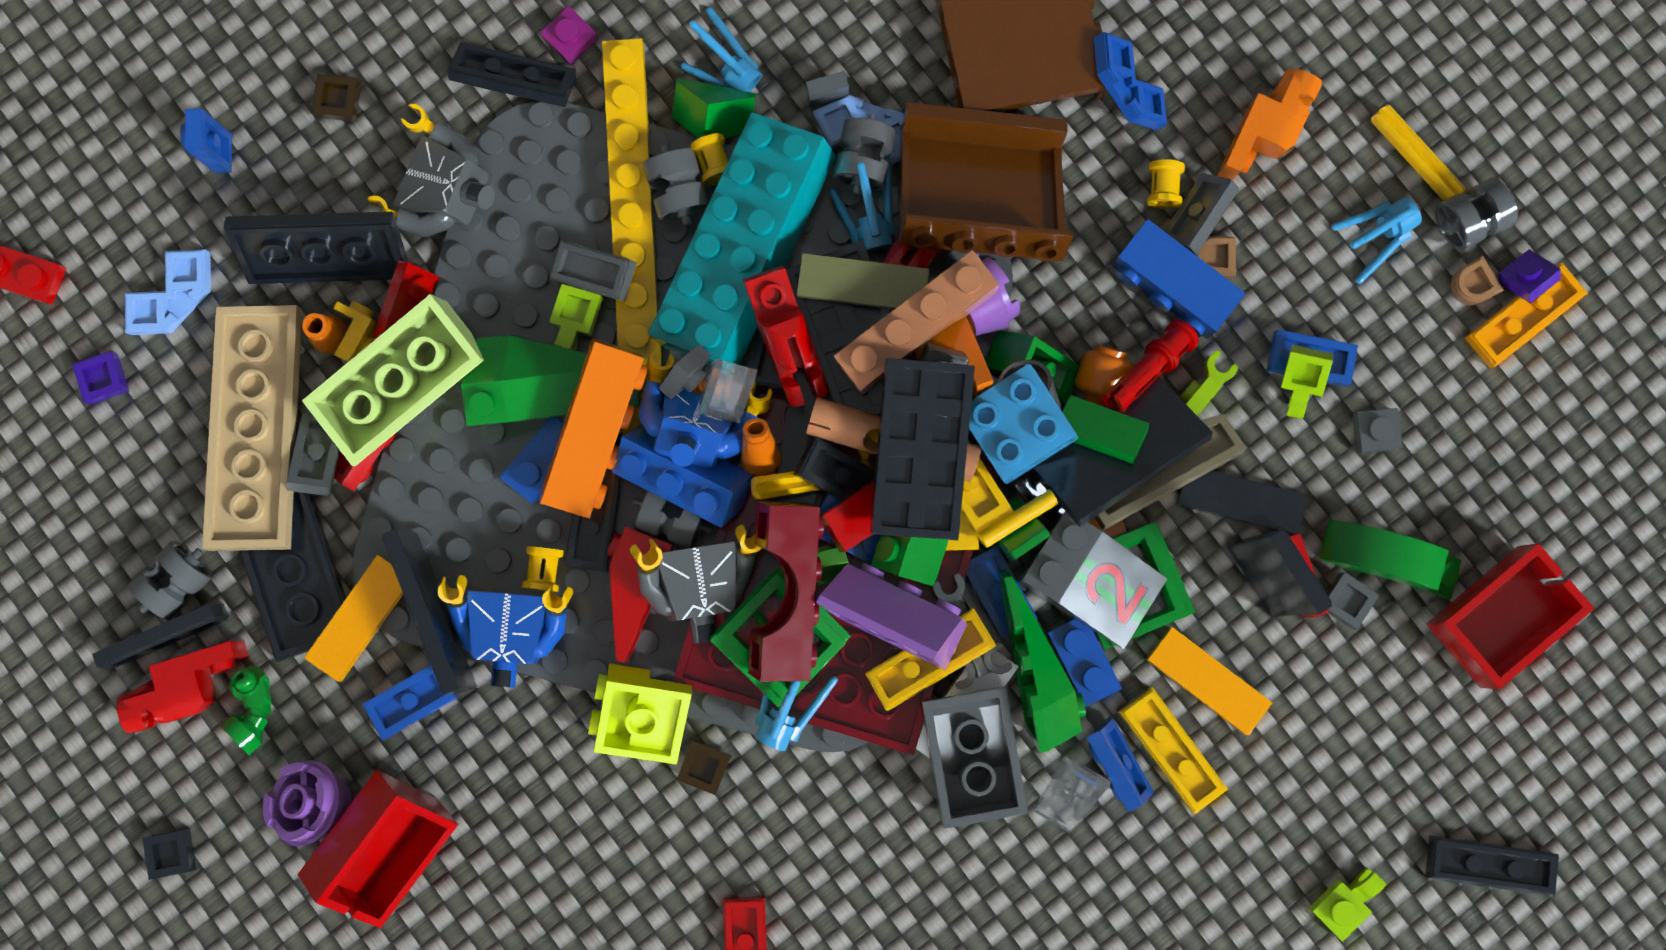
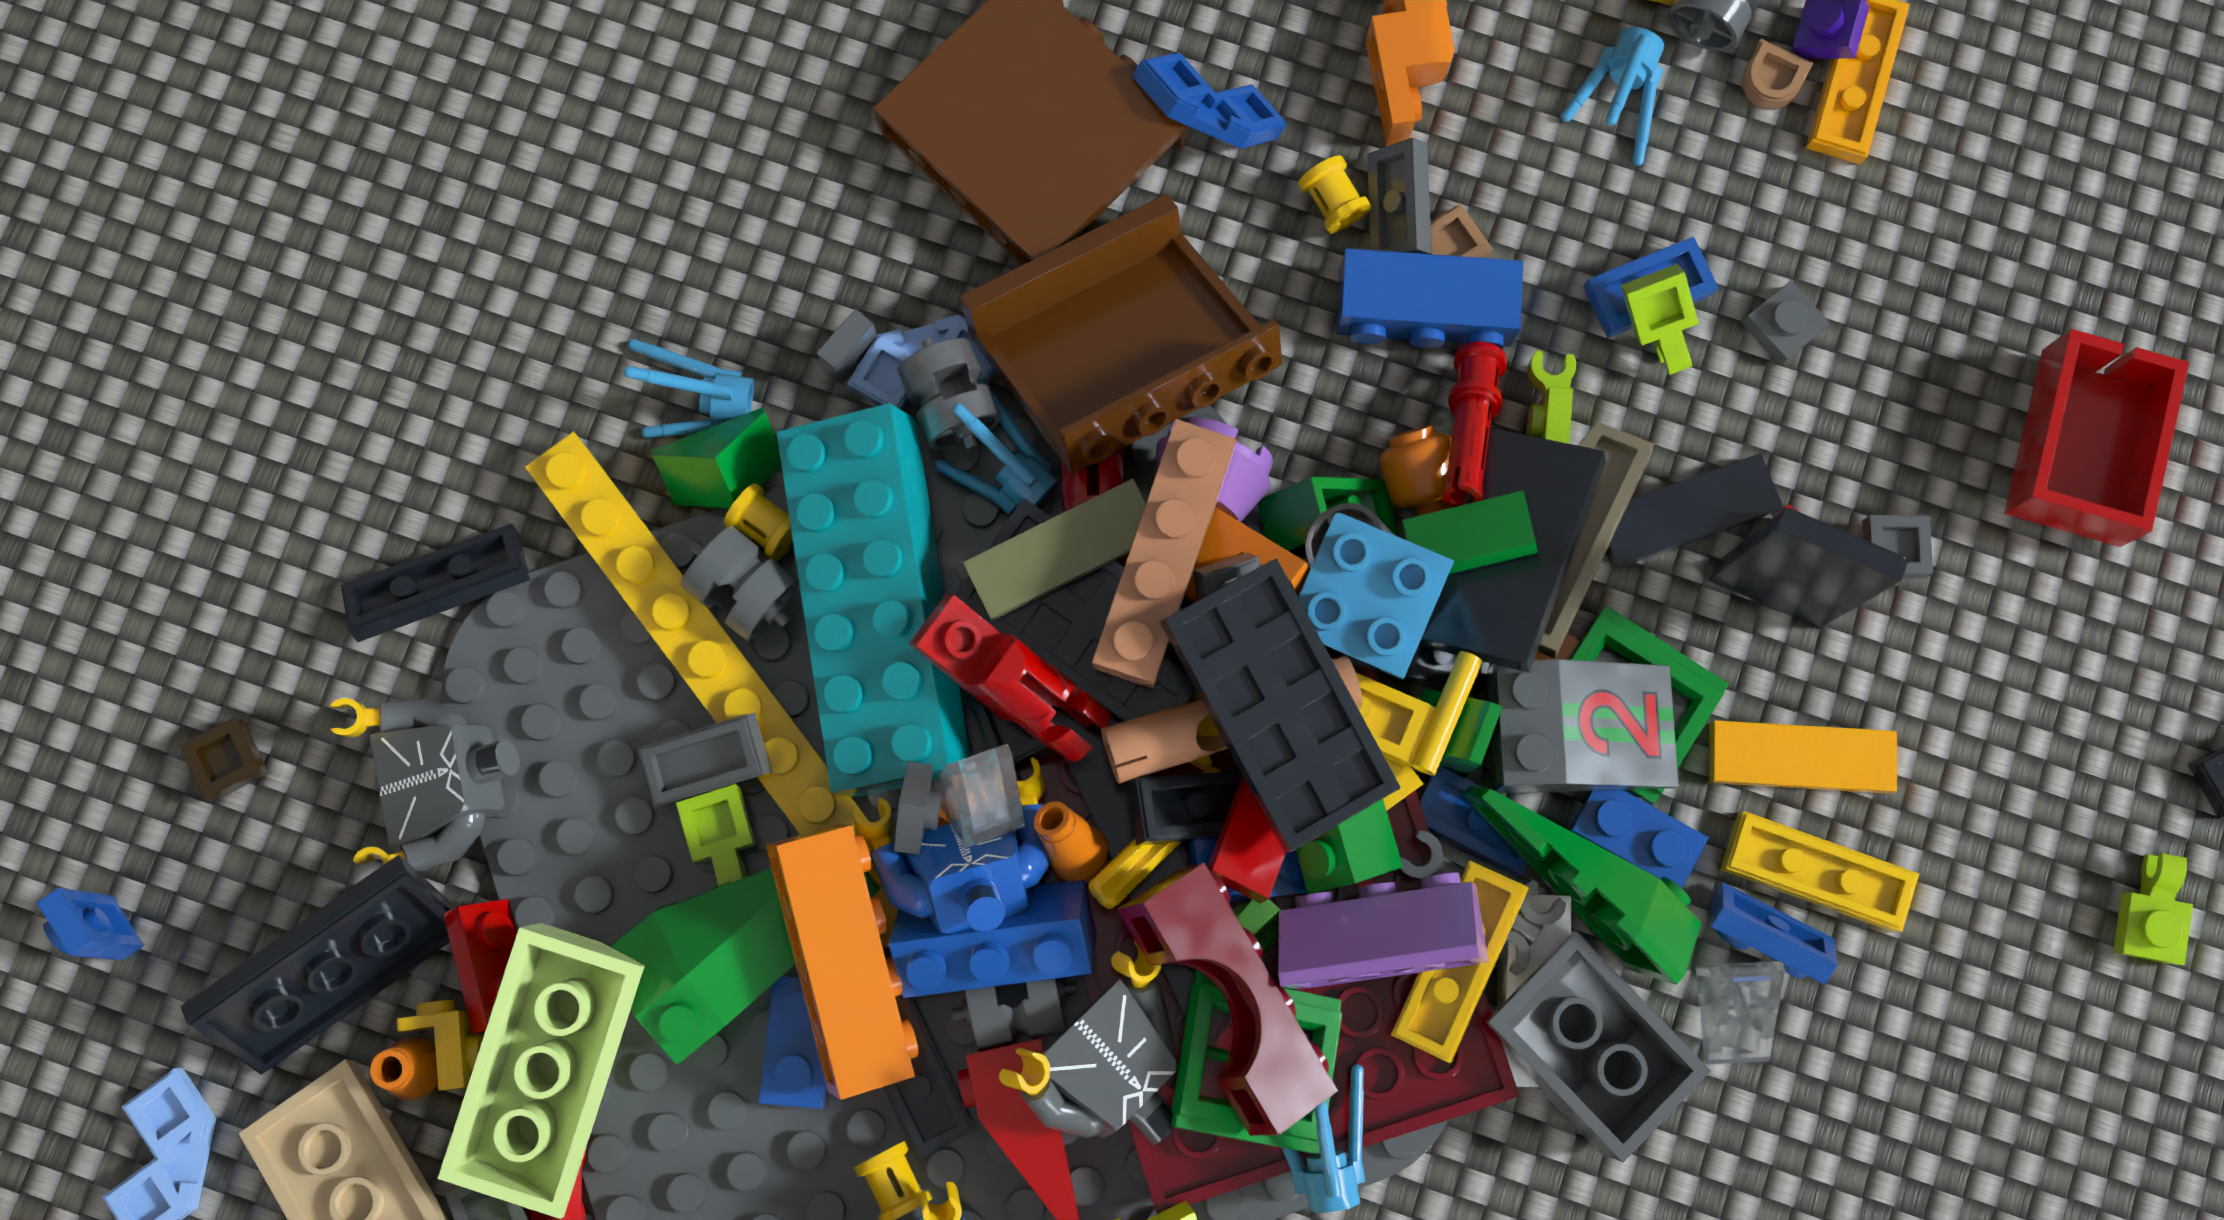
camera: 35 degrees left, 5 degrees down
magenta plate [540,6,599,65] -> none
green arch [1319,519,1462,599] -> none

